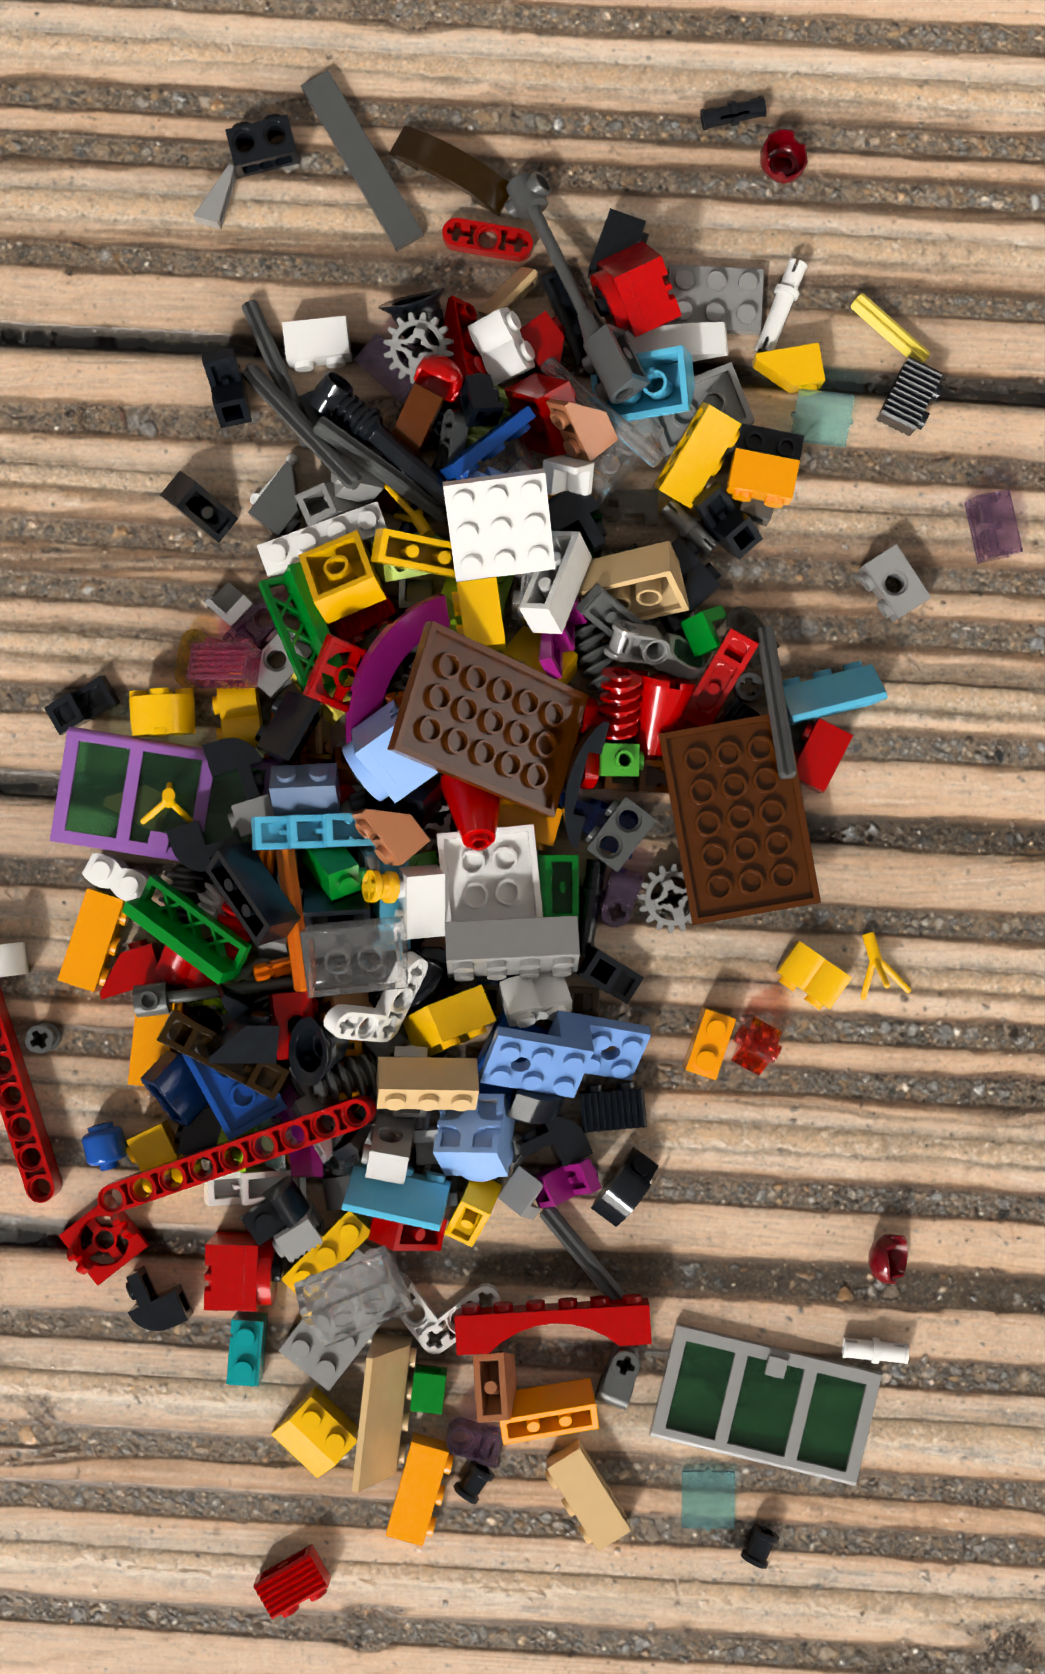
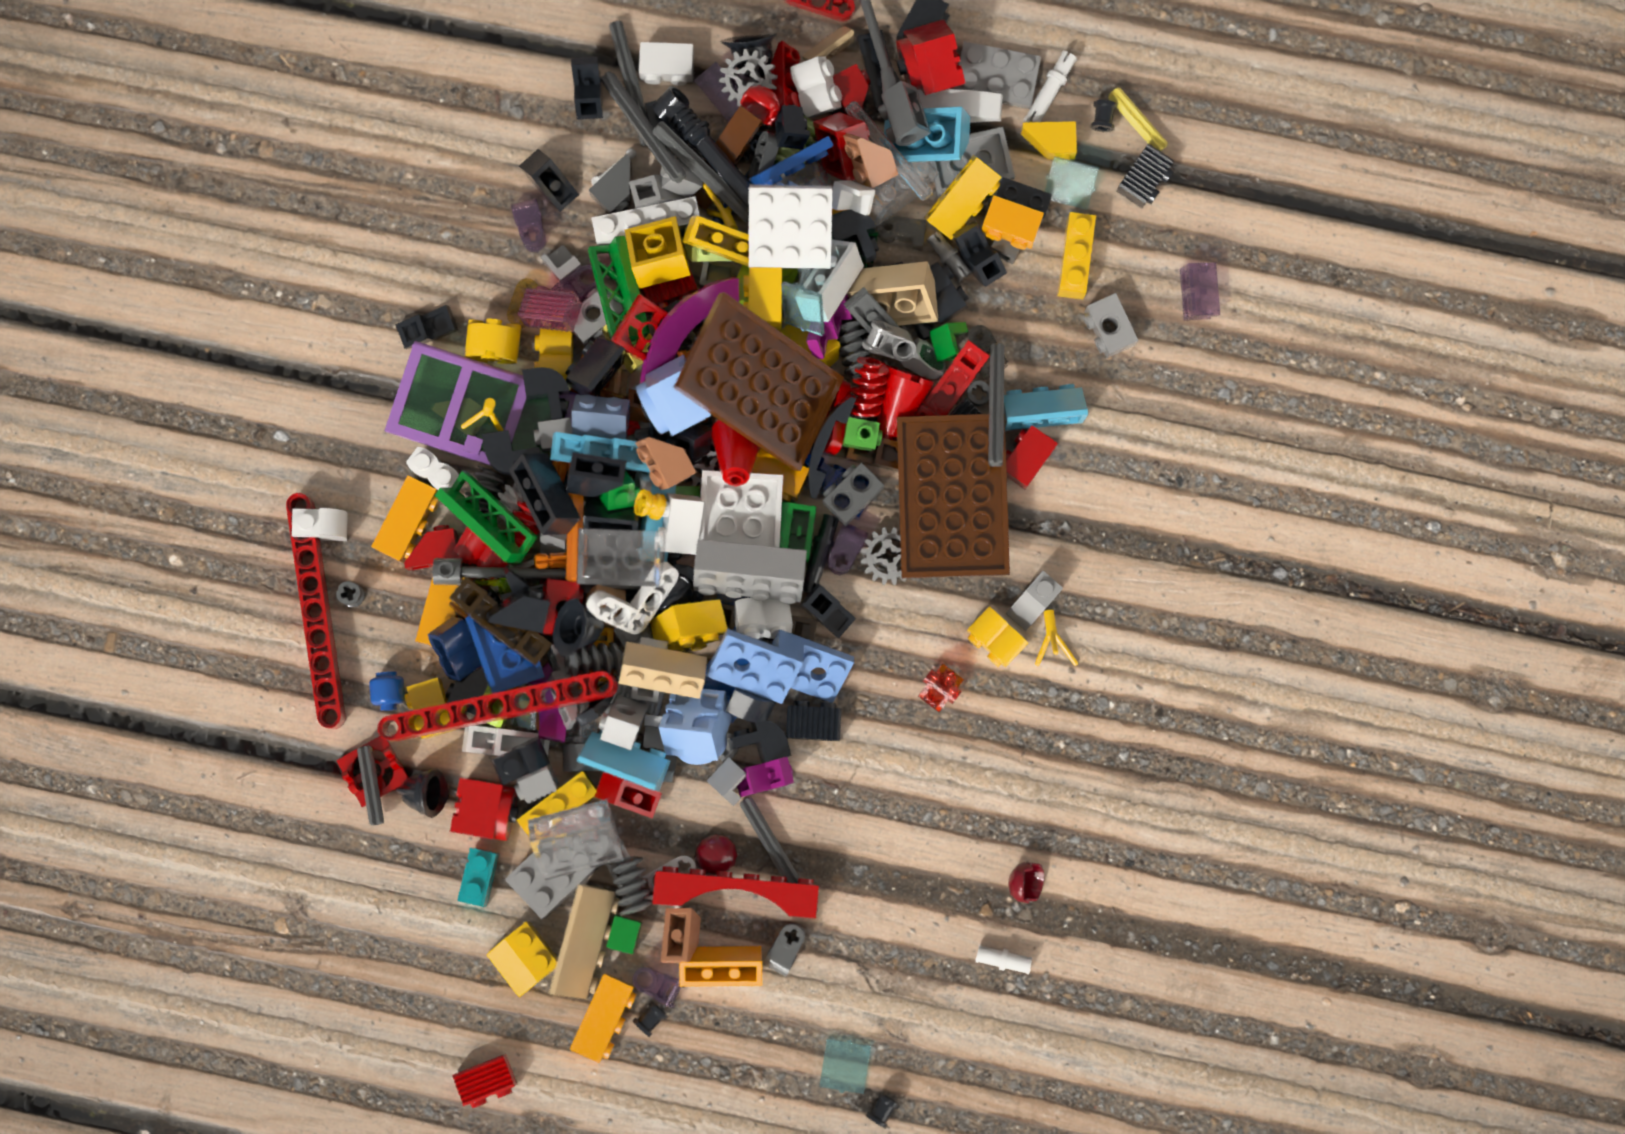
camera: 10 degrees right, 5 degrees down
black brick [126,1266,194,1331] -> none
yellow slope [445,1180,503,1247] -> none
tan brick [545,1439,631,1552] -> none
black brick [591,1147,659,1227] -> none
door [649,1322,882,1486] -> none
light orange brick [682,1006,736,1080] -> none
none -> dark grey axle [357,746,384,826]
none -> black piece [396,768,449,818]
none -> clear purple piece [511,198,546,252]
none -> black slope [566,452,627,497]
none -> dark grey piece [609,856,653,916]
none -> dark red hair [694,834,738,876]
none -> clear light blue piece [781,281,824,336]
none -> light grey slope [1006,571,1063,631]
none -> yellow brick [1057,212,1096,300]
none -> black bush [1091,100,1117,132]

